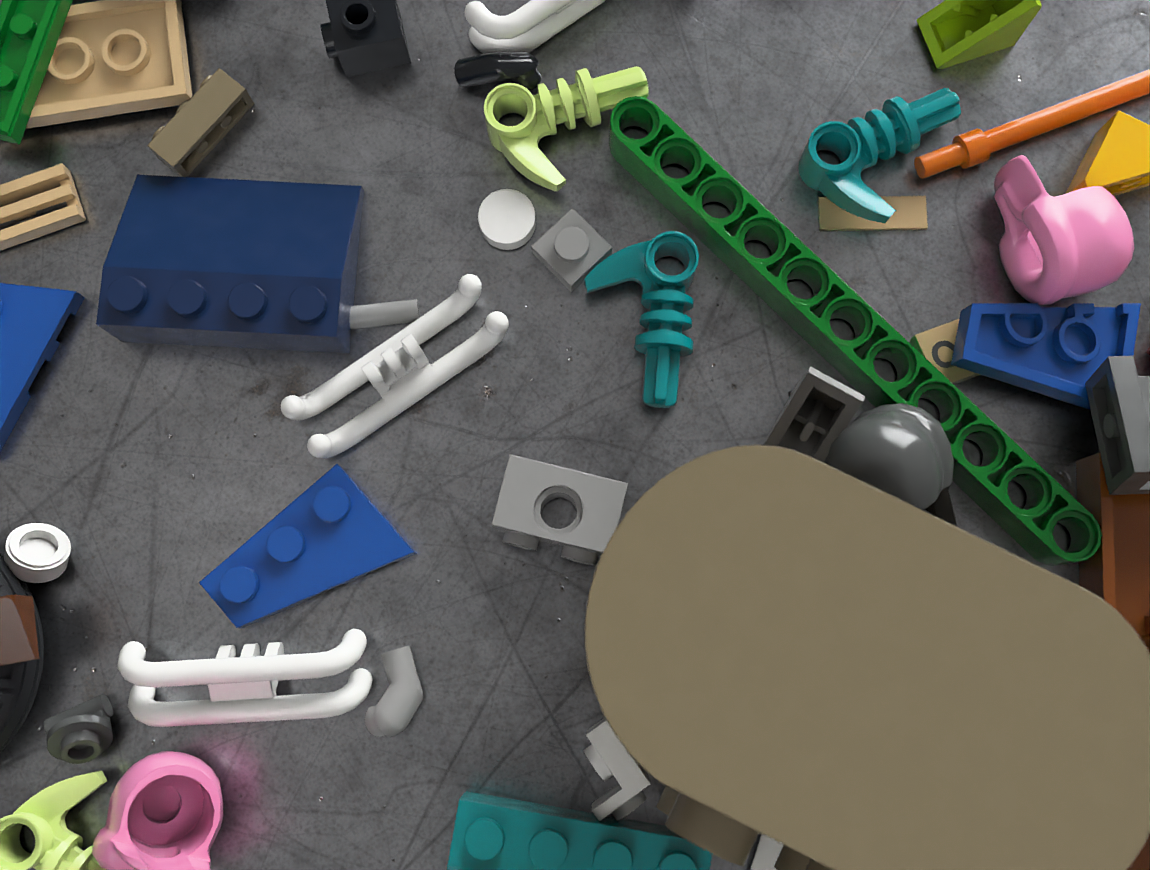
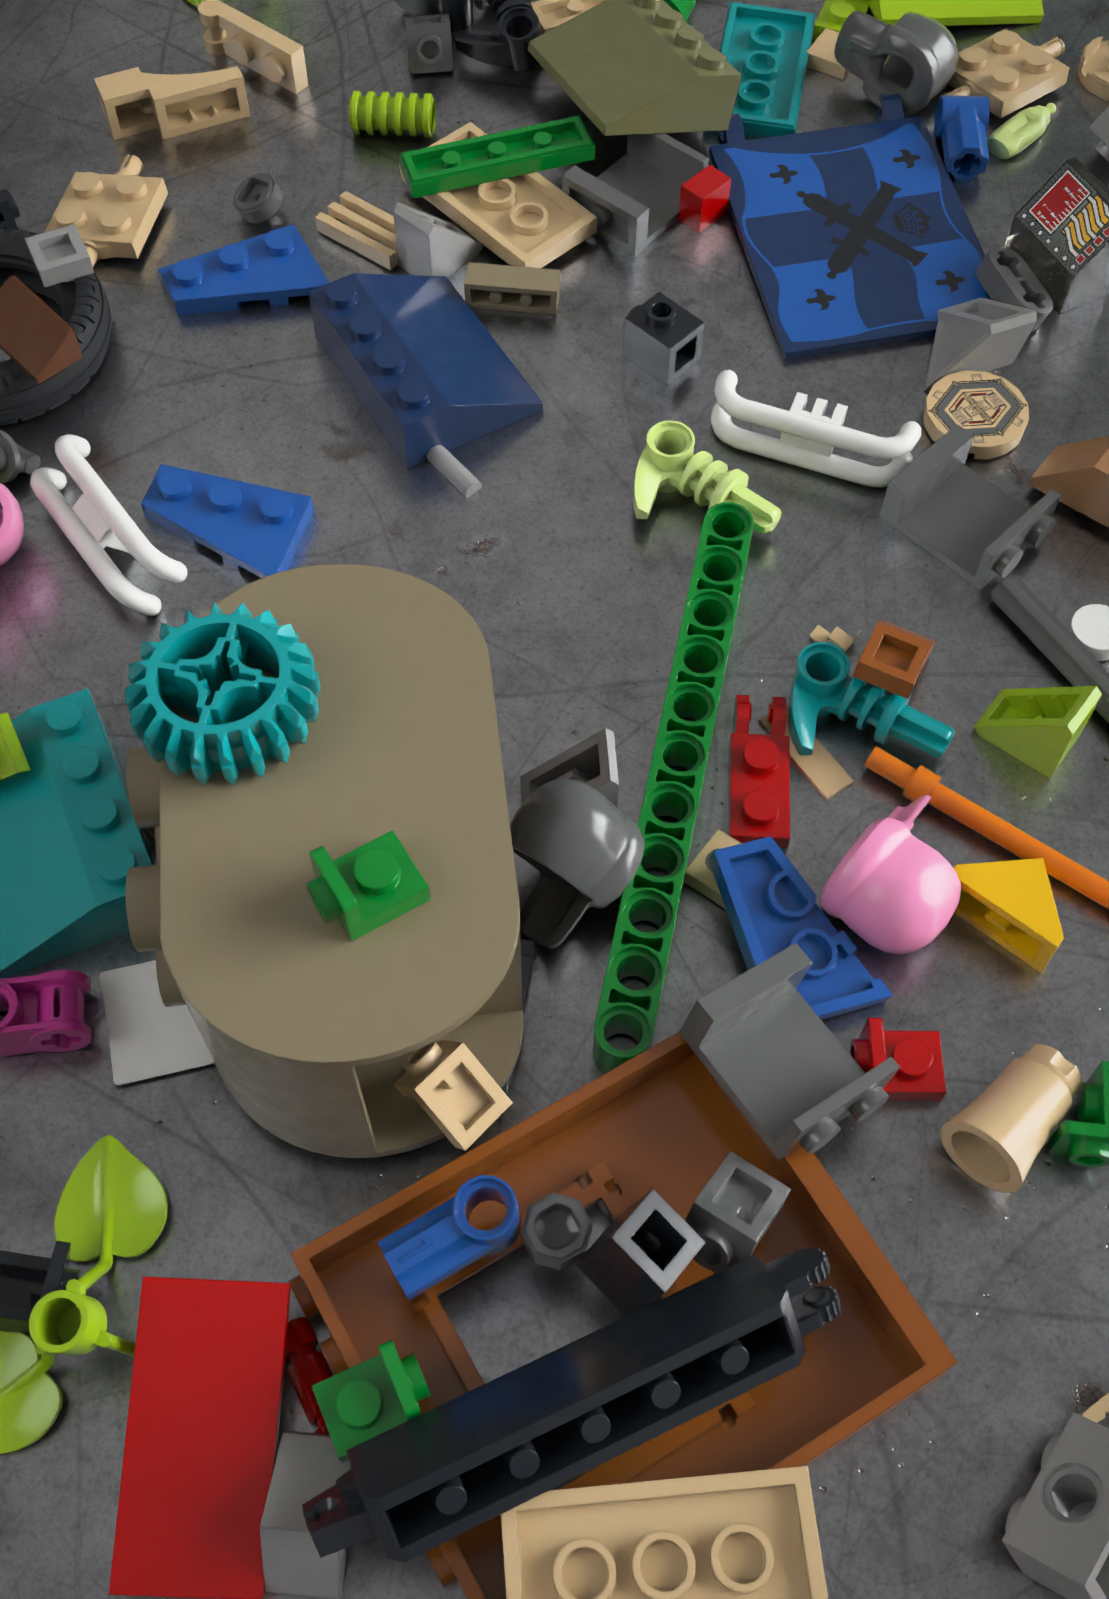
camera: 55 degrees right, 20 degrees down
white tile [4,523,71,583] -> none
white piece [280,274,509,459] -> none
light grey arm [364,646,423,737] -> none
black arm [454,51,542,91] -> none
white tile [478,189,536,250] -> none
light grey plate [531,208,613,292] -> none
teal piece [584,231,699,408] -> none
none -> teal gear [124,602,321,786]
none -> green bracket [306,830,430,942]
none -> light grey slope [393,202,484,278]
none -> red hinge [728,695,790,849]
none -> tan piece [809,624,862,652]
none -> dark orange slope [853,619,936,699]

